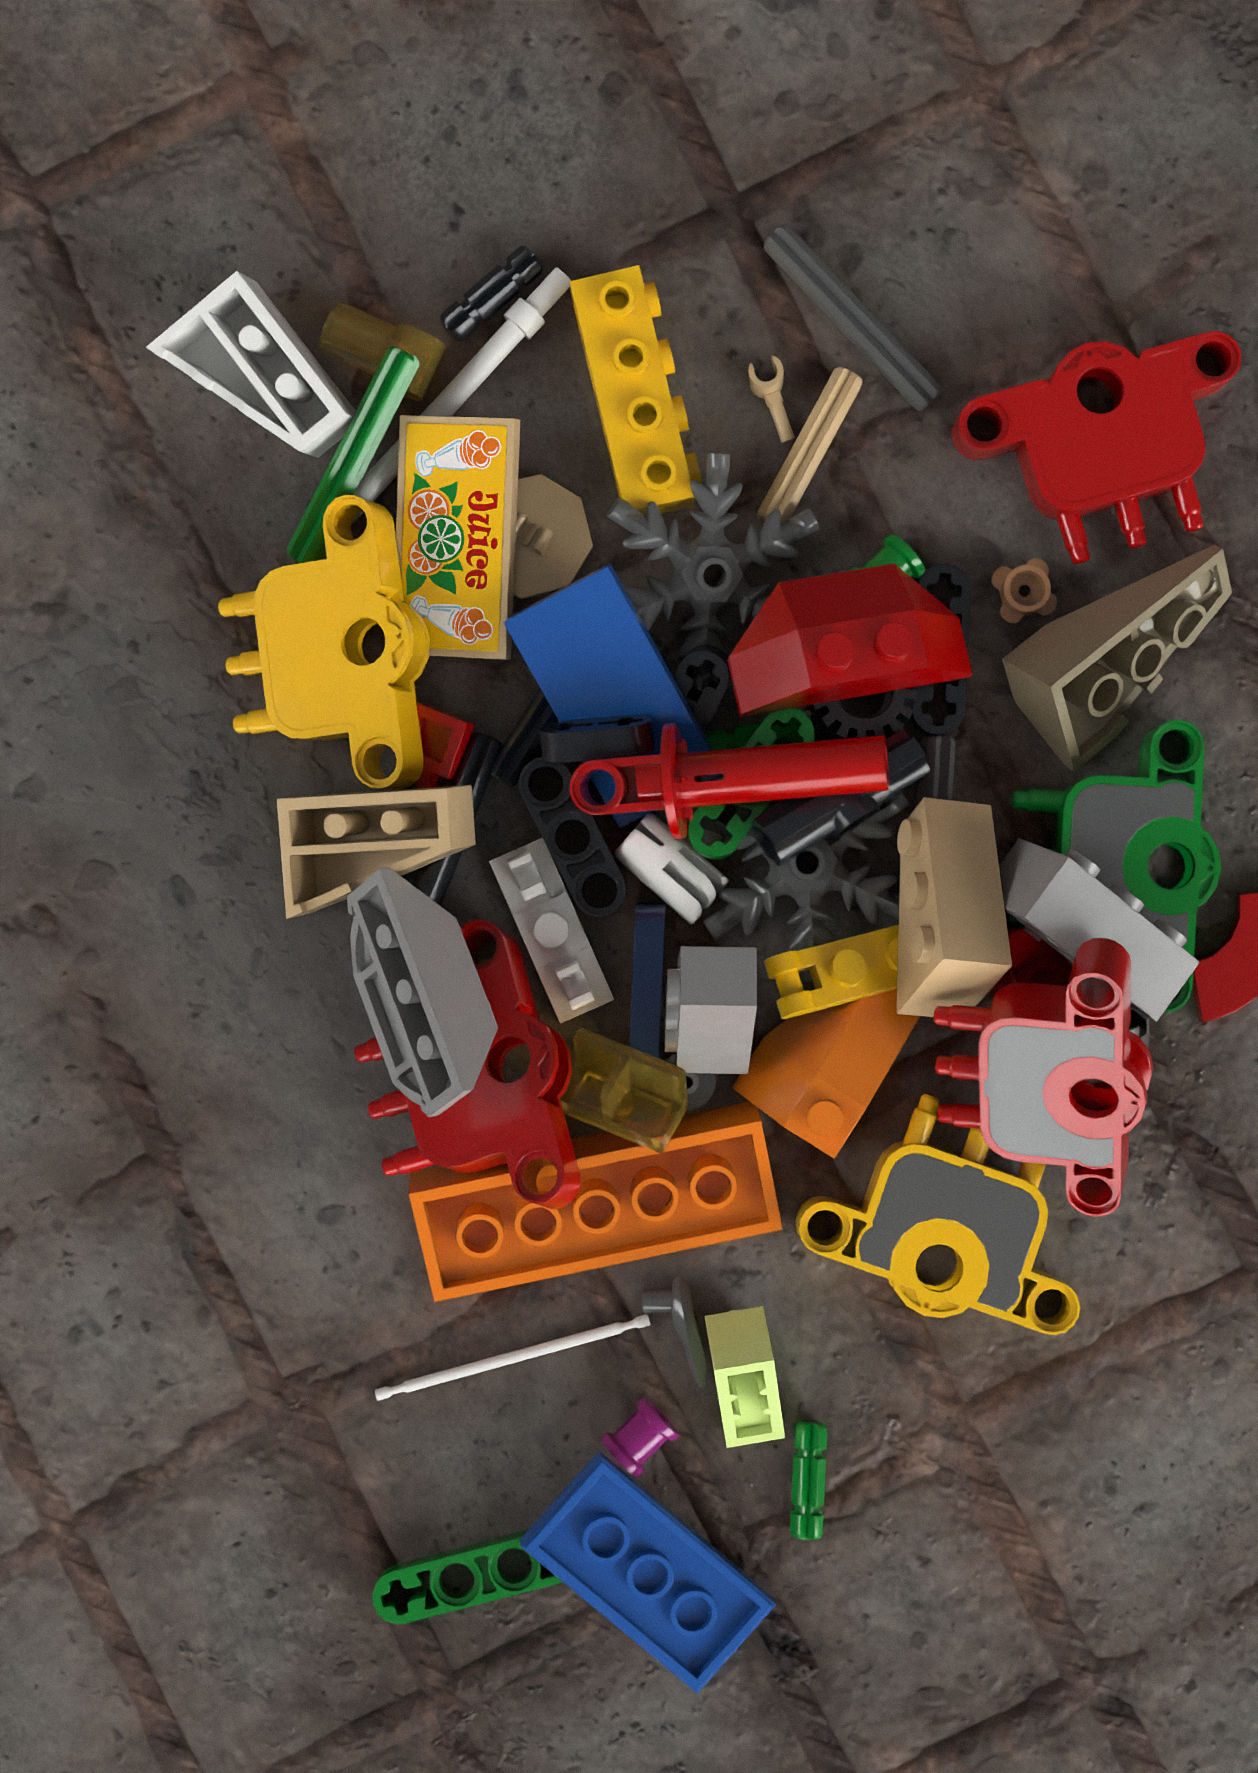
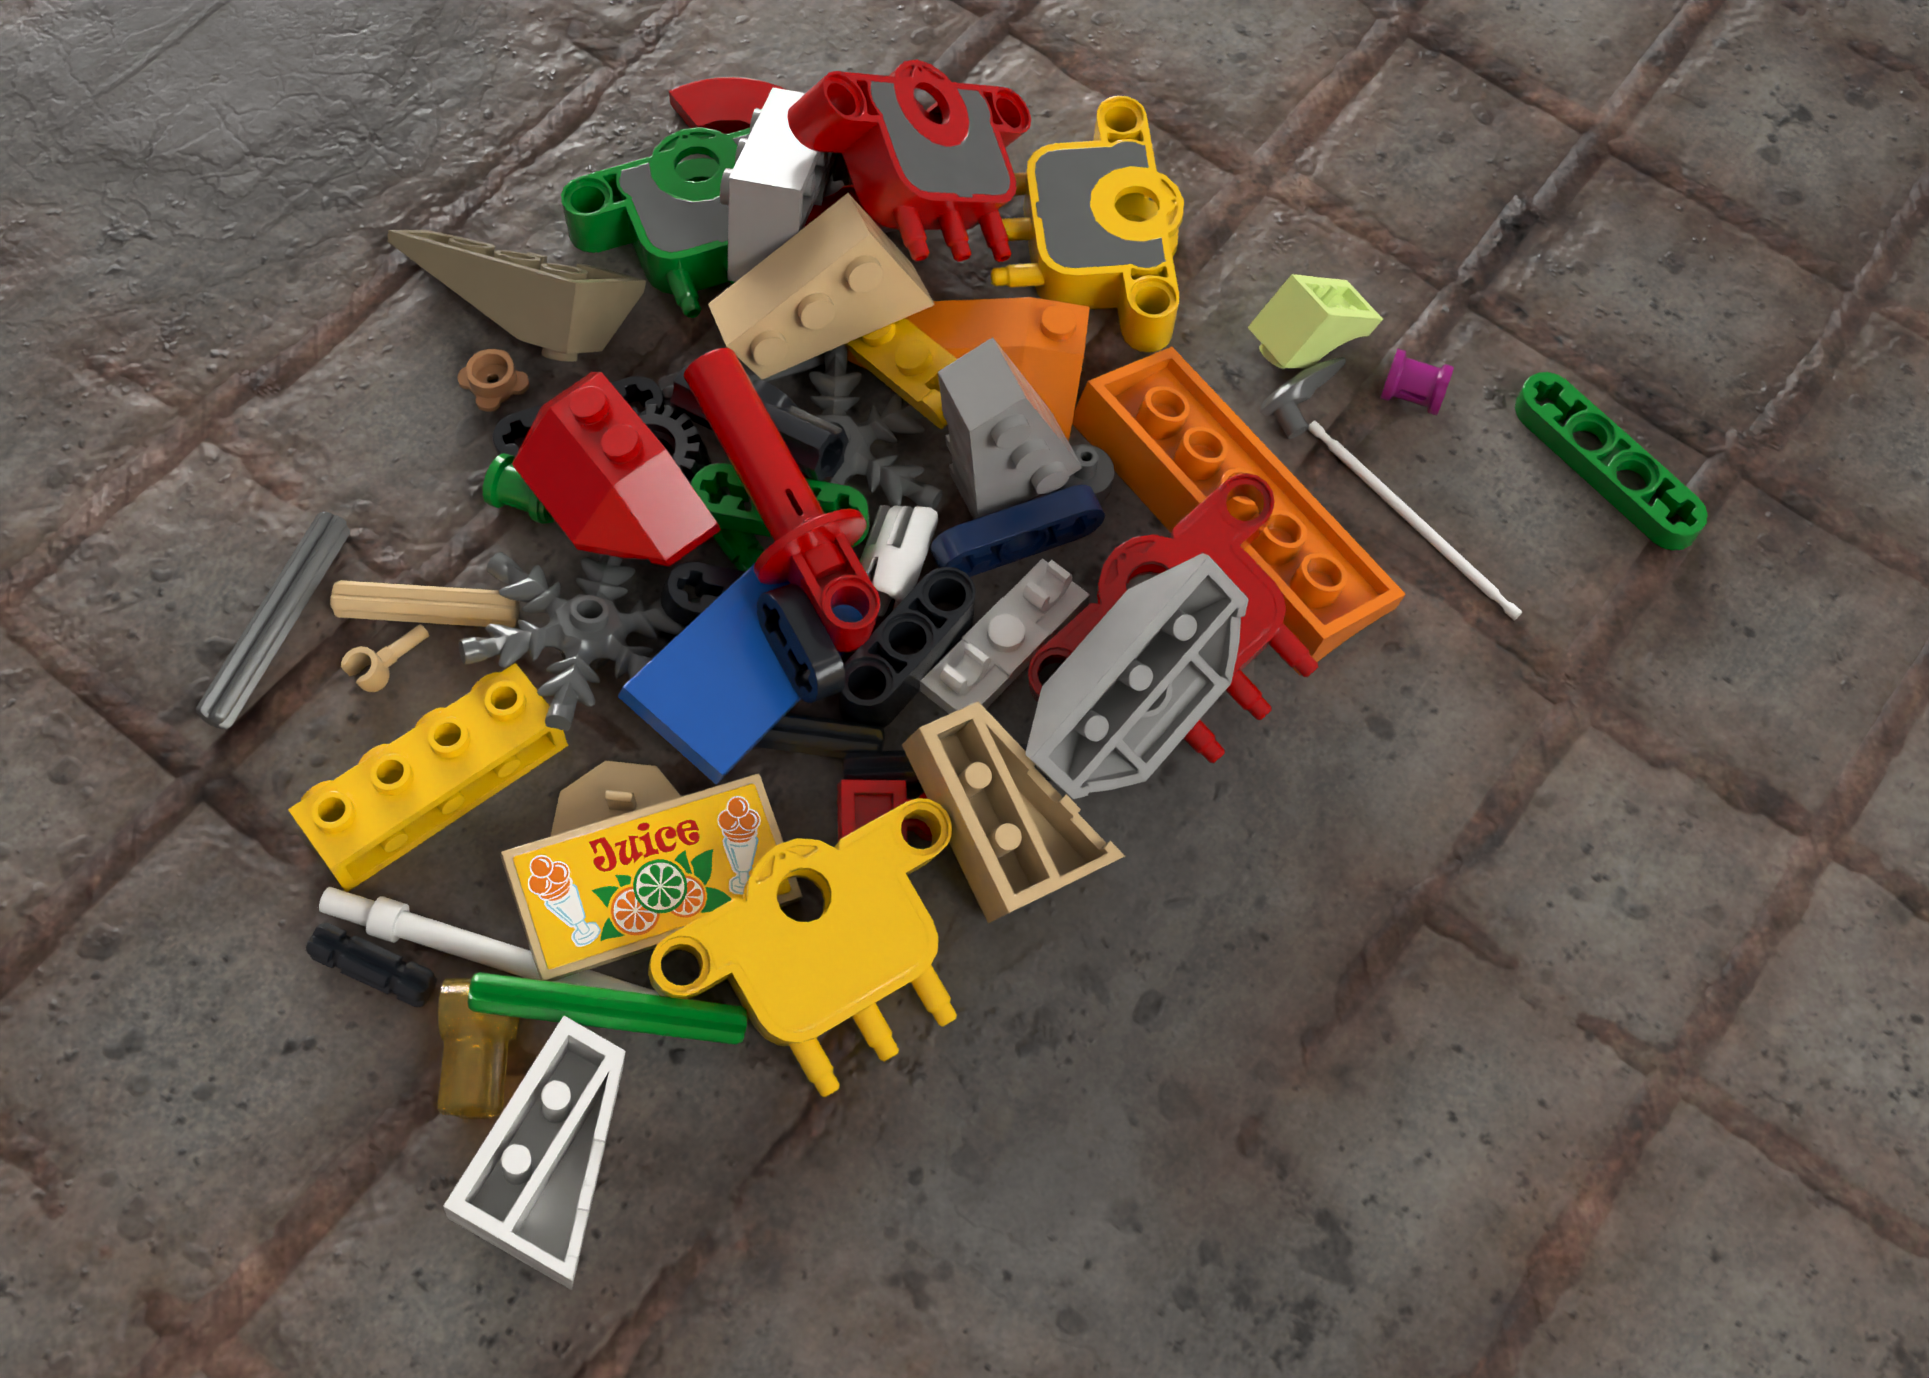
camera: 120 degrees left, 25 degrees down
blue tile [519,1451,776,1694] -> none
clear yellow panel [560,1028,689,1154] -> none
green axle [790,1420,827,1540] -> none
red piece [952,331,1242,565] -> none

